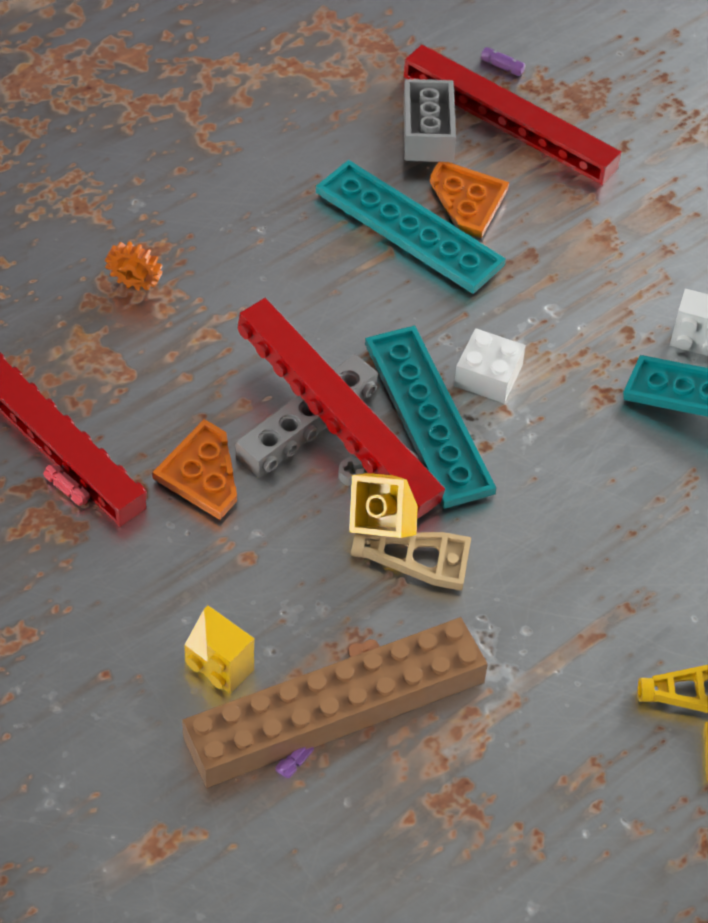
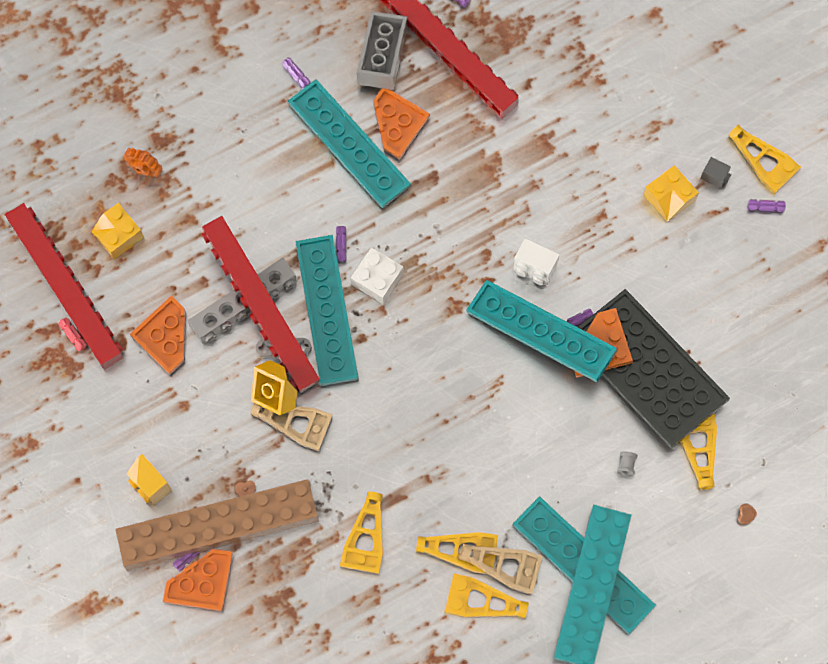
camera: 15 degrees right, 20 degrees up
none -> yellow slope [91,203,144,260]
none -> orange plate [163,549,233,612]
none -> medium lavender axle [282,57,311,88]
none -> medium lavender axle [336,226,346,263]
none -> yellow plate [340,491,383,574]

